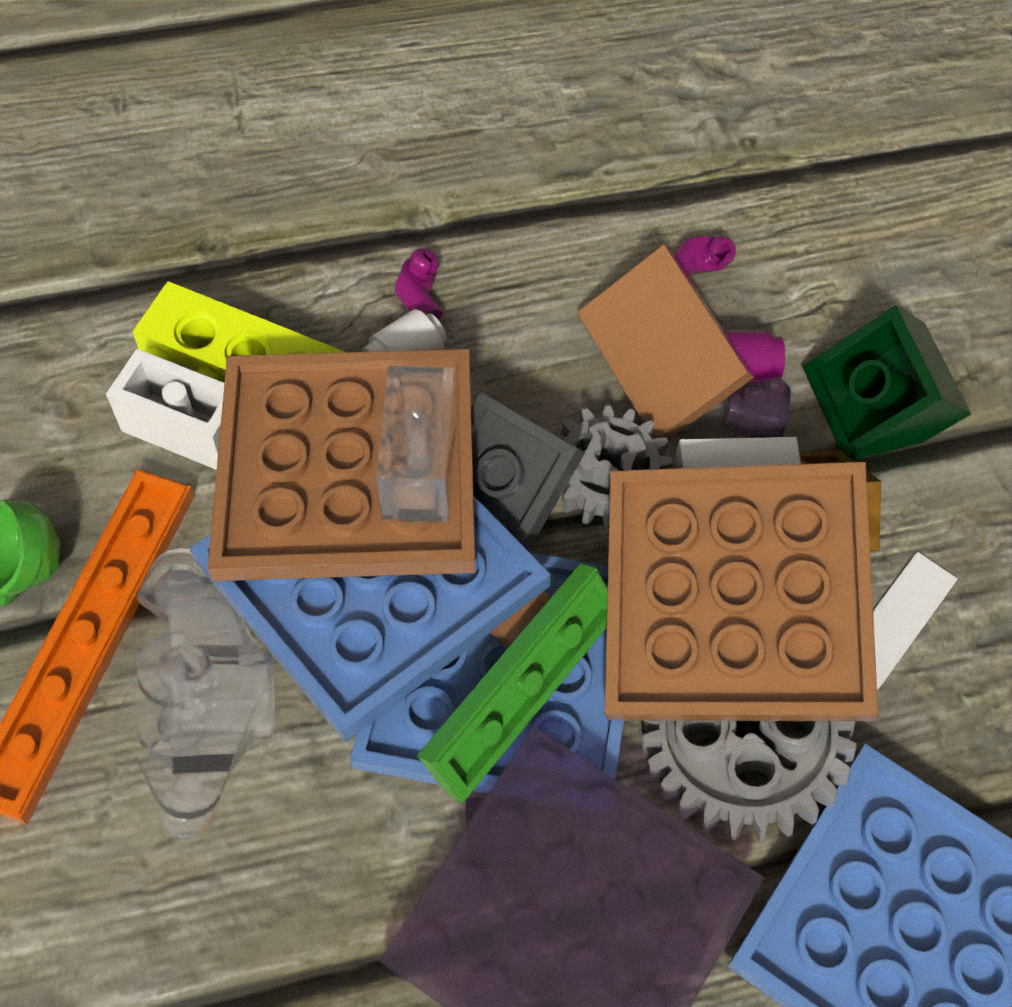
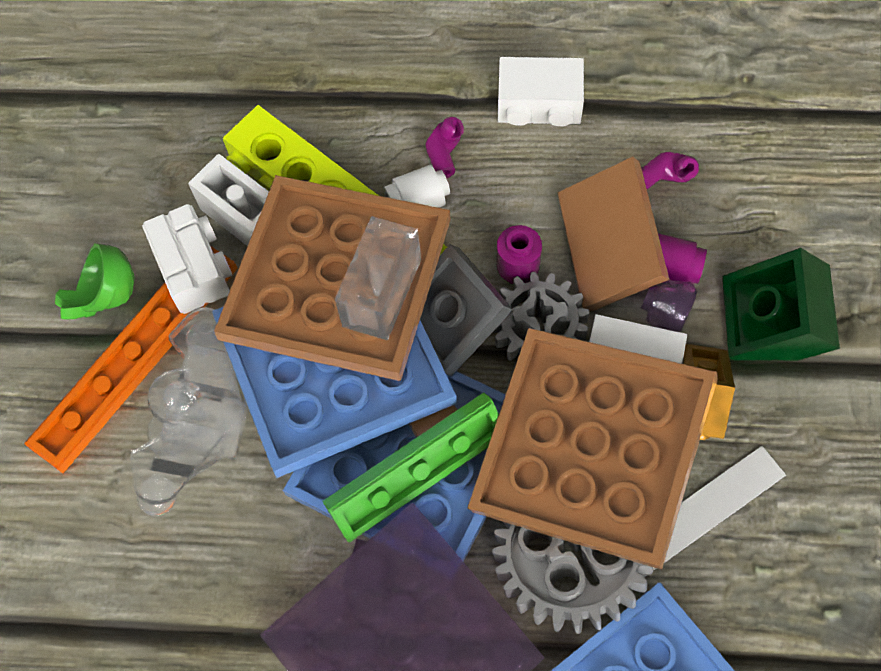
camera: 25 degrees right, 5 degrees up
none -> white brick [142,204,233,314]
none -> magenta brick [496,225,542,284]
none -> white brick [498,57,584,126]

